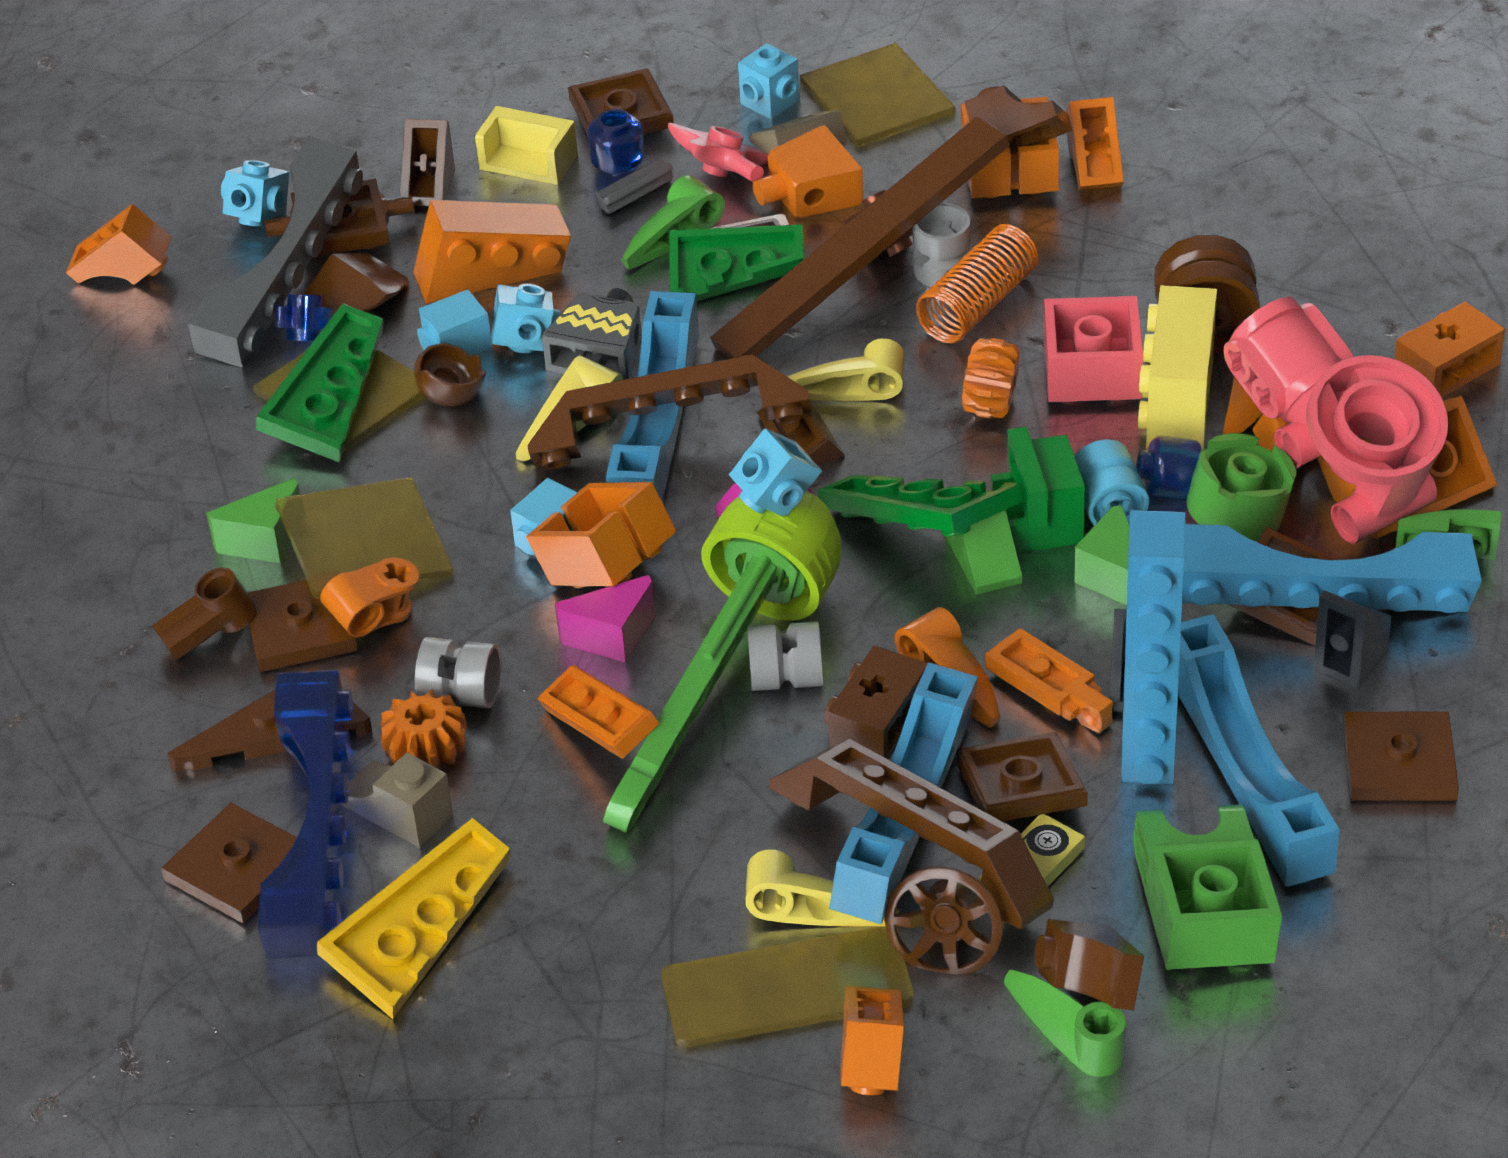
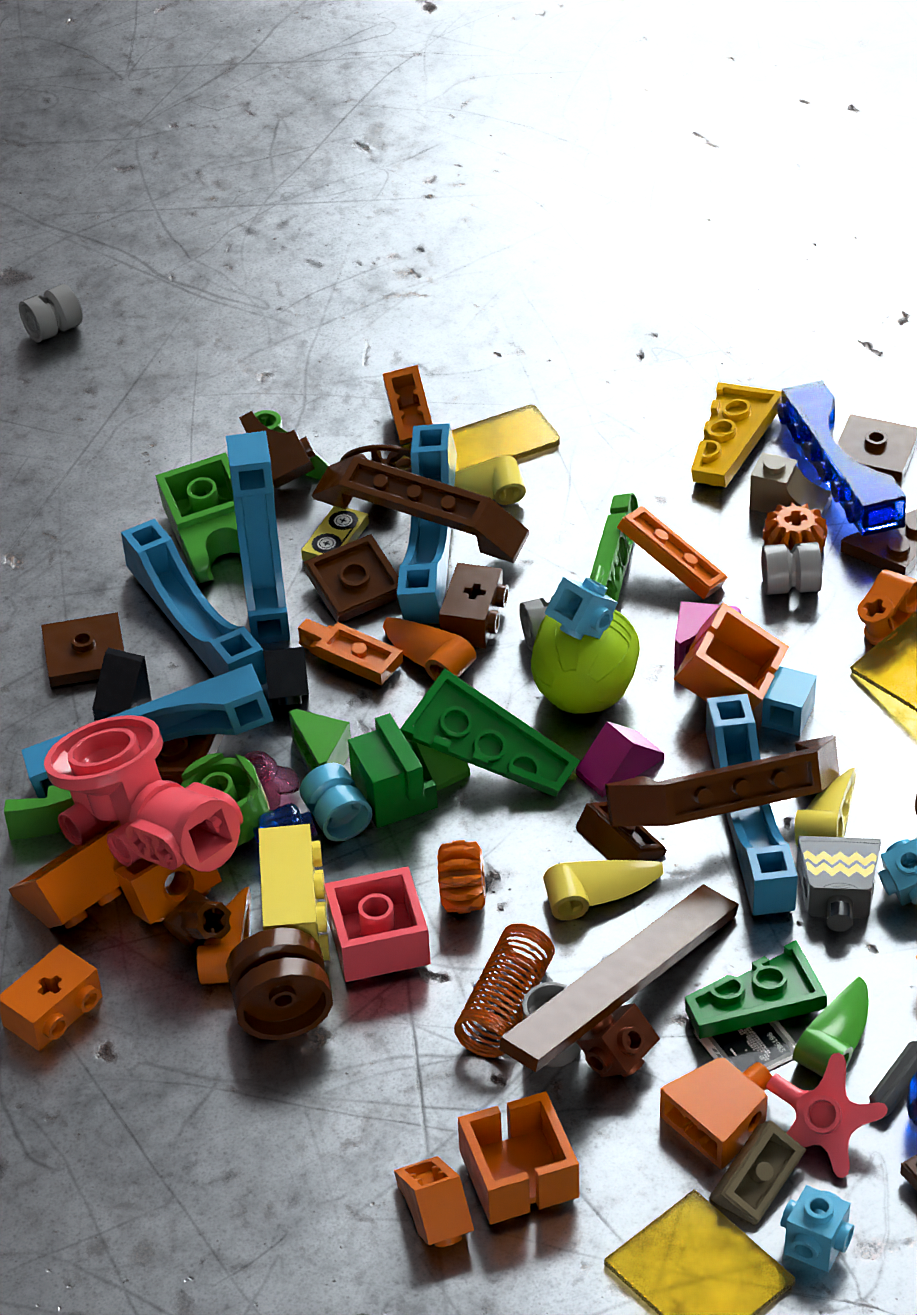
camera: 165 degrees right, 0 degrees up
reddish brown arch [964,85,1073,155] -> none

